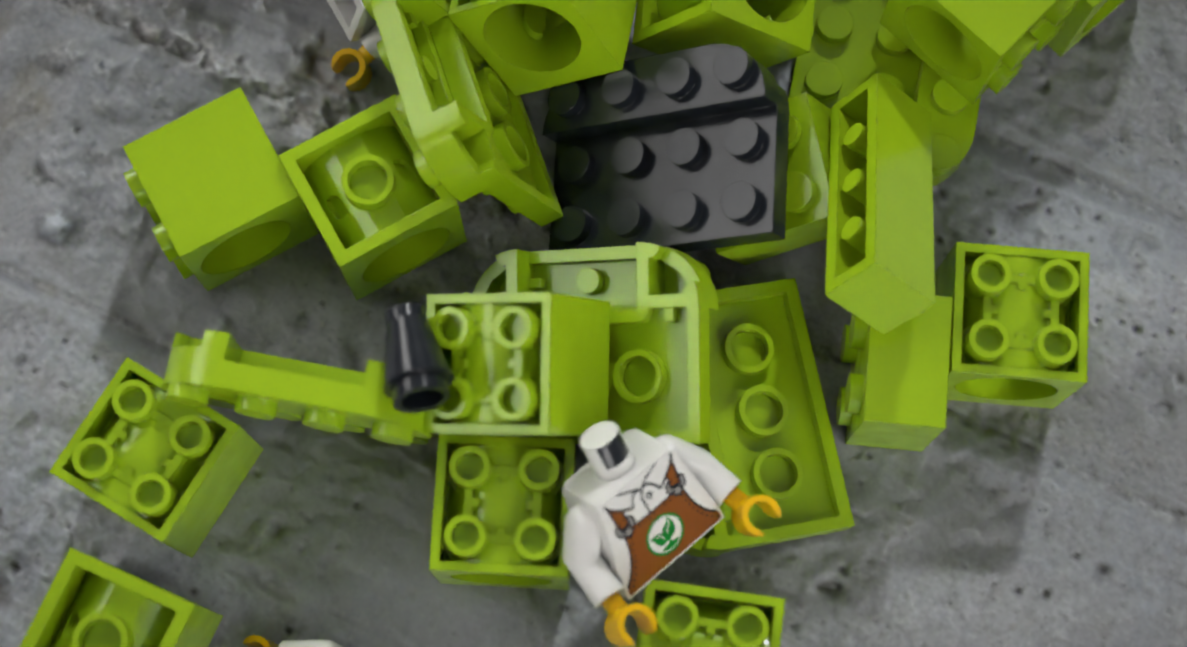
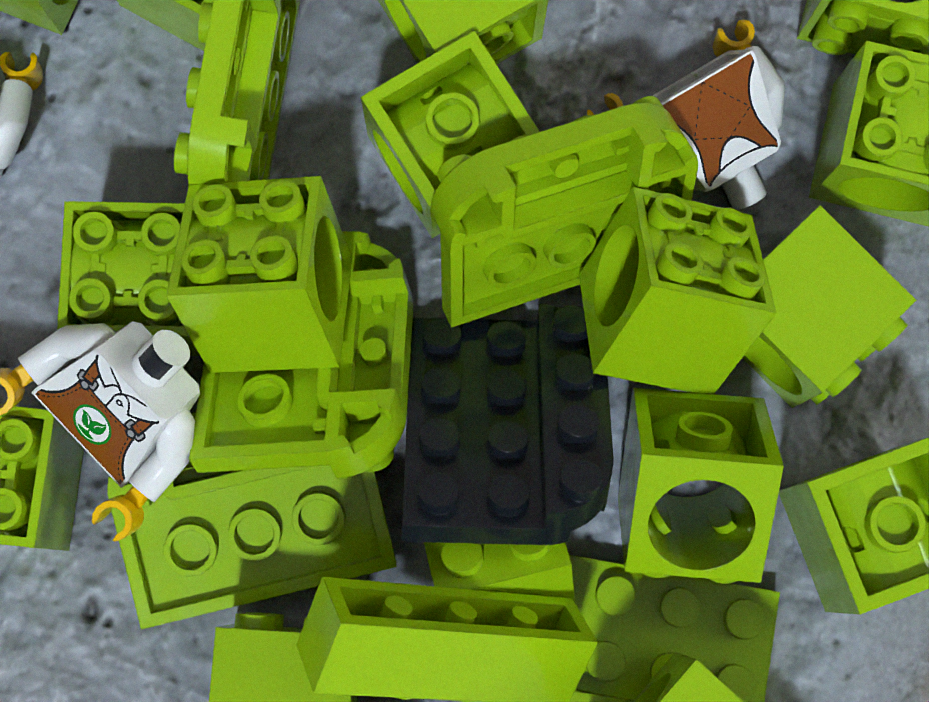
camera: 85 degrees right, 5 degrees up
black cone [383,302,454,413] -> none

